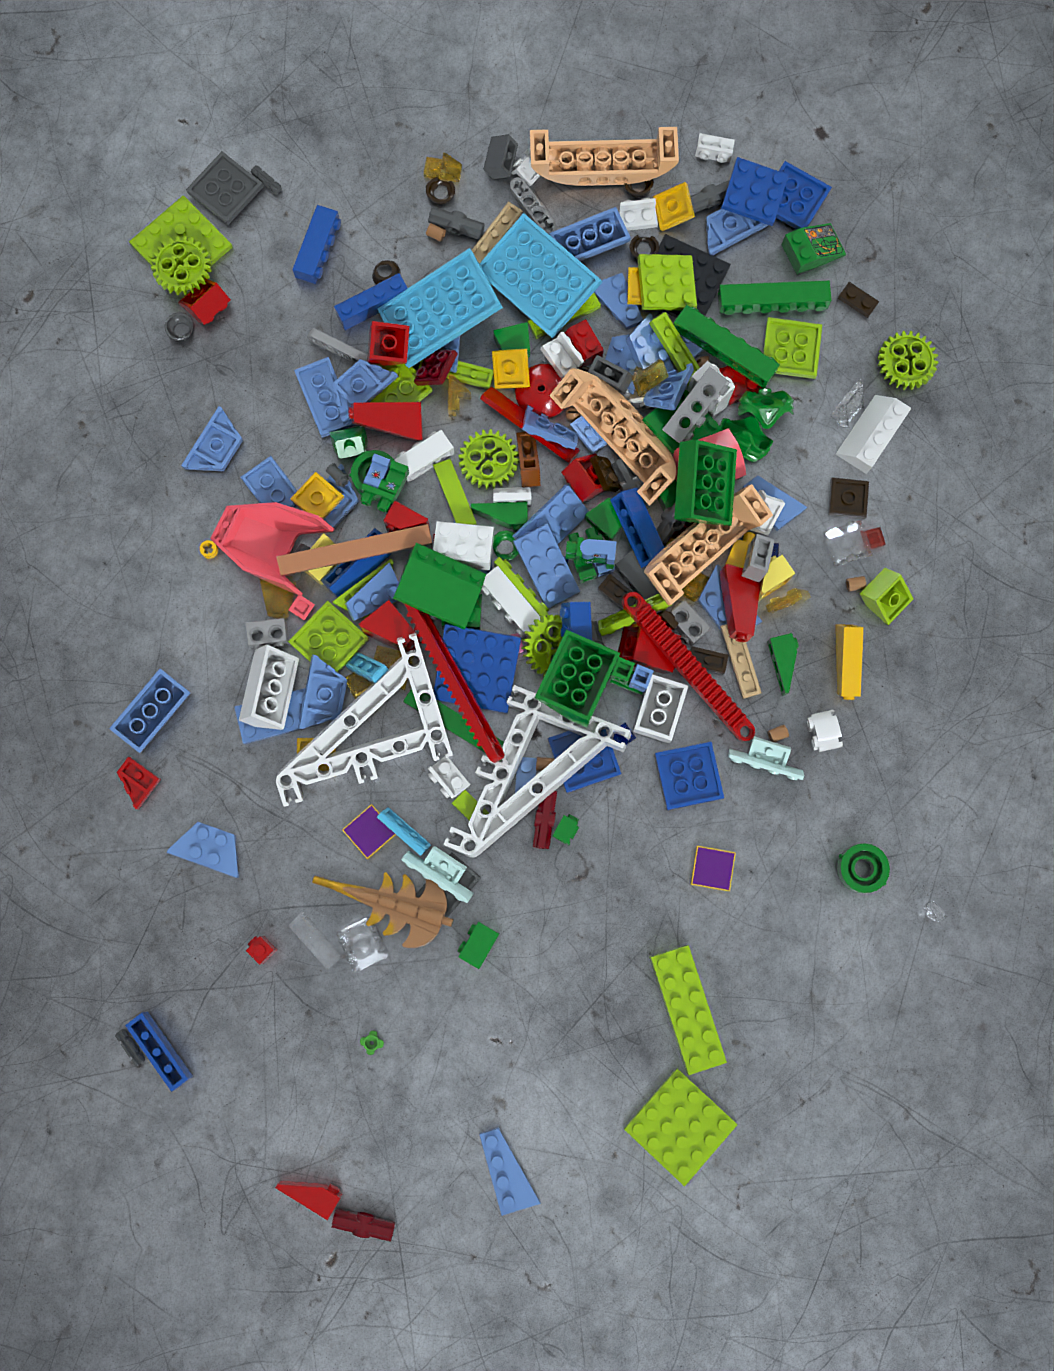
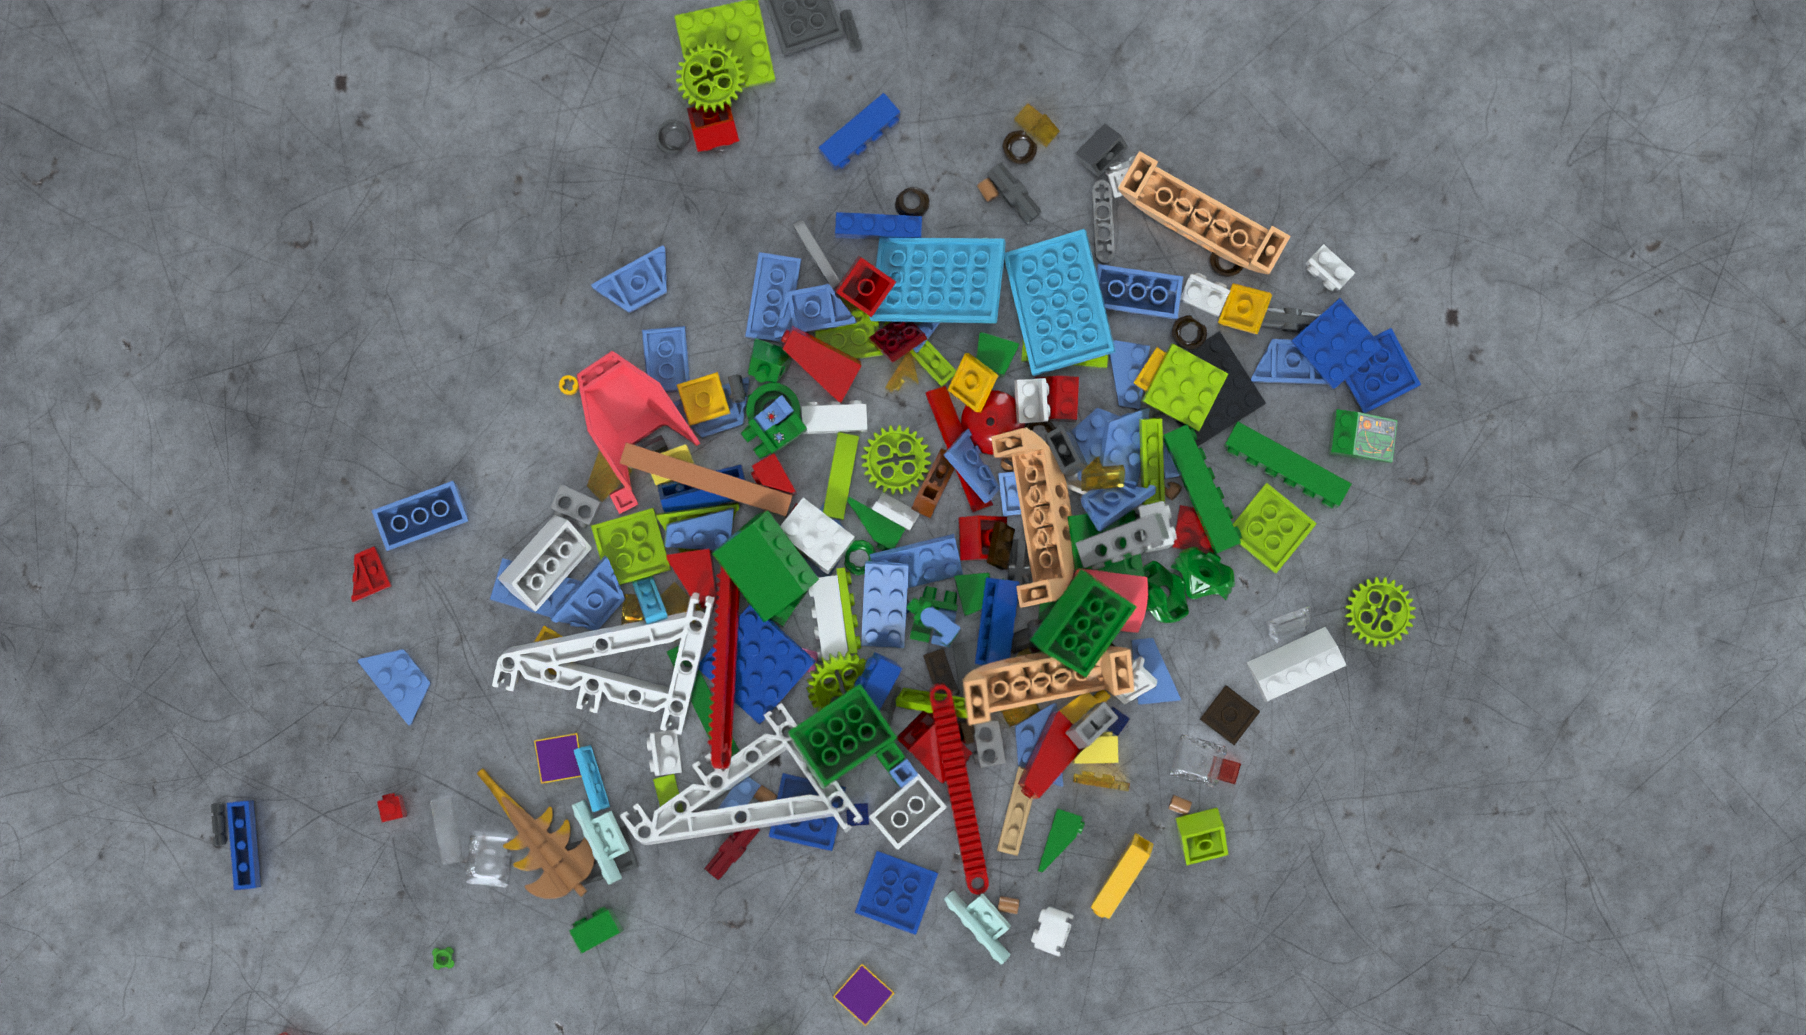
camera: 35 degrees right, 5 degrees up
tan tile [472,201,523,264] -> none
green window [552,814,579,846] -> none
dark brown plate [690,646,729,674] -> none
dark brown plate [837,282,879,318] -> none

